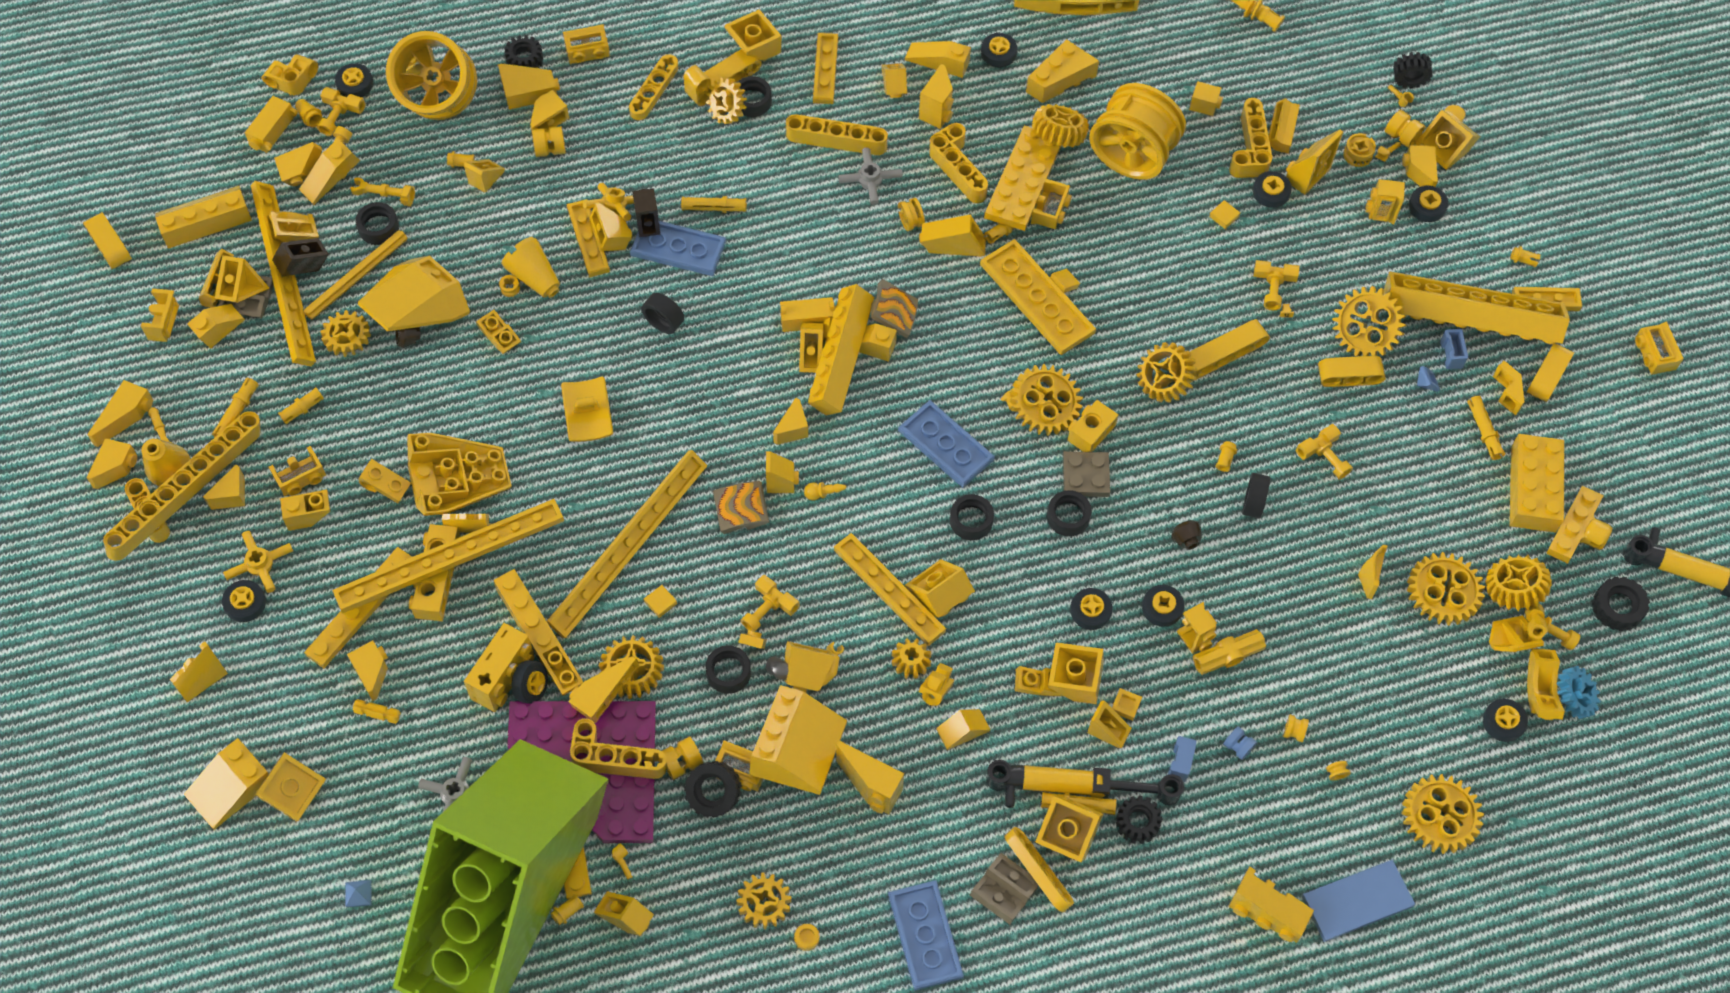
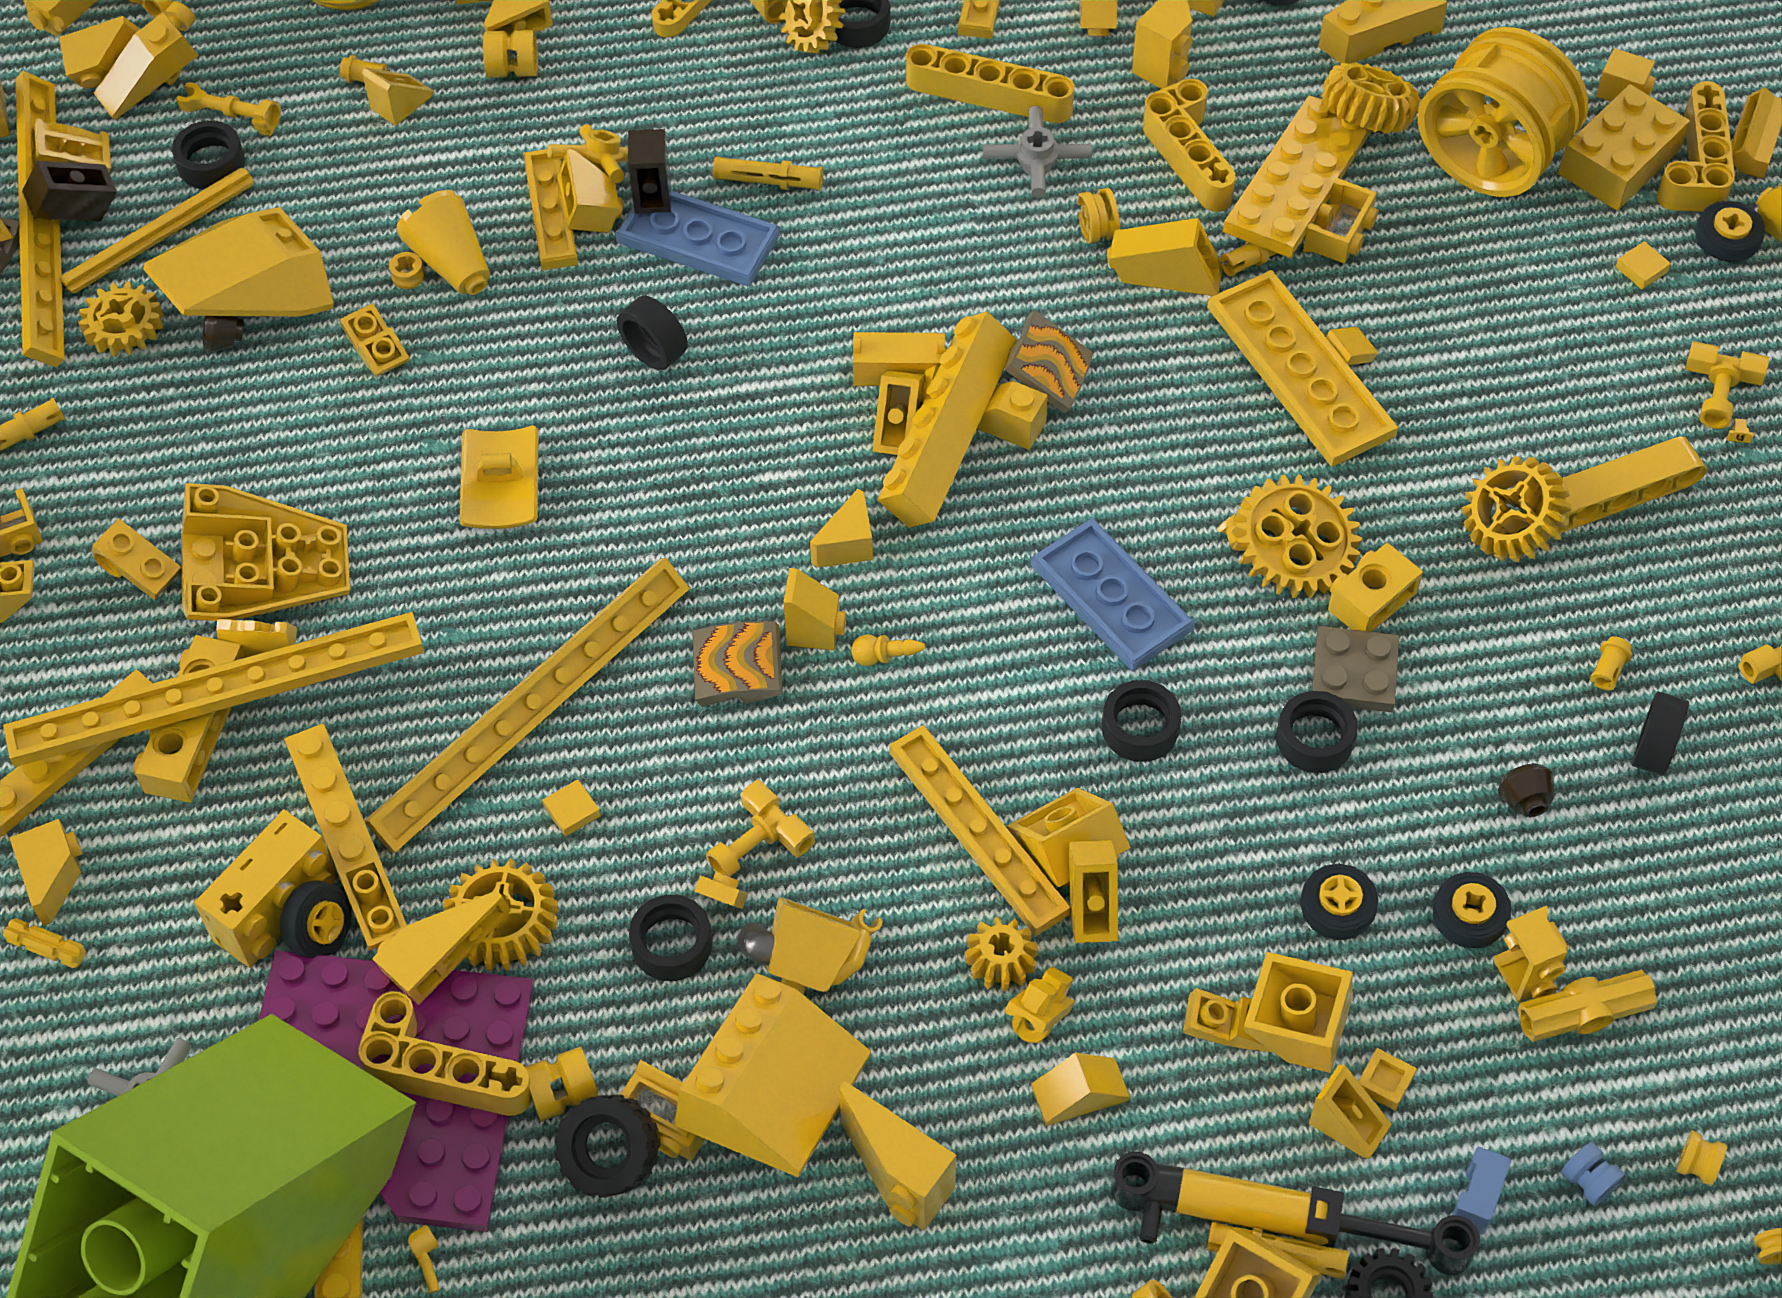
camera: 10 degrees right, 5 degrees down
none -> yellow brick [1069,840,1118,943]
none -> yellow brick [1558,84,1690,211]

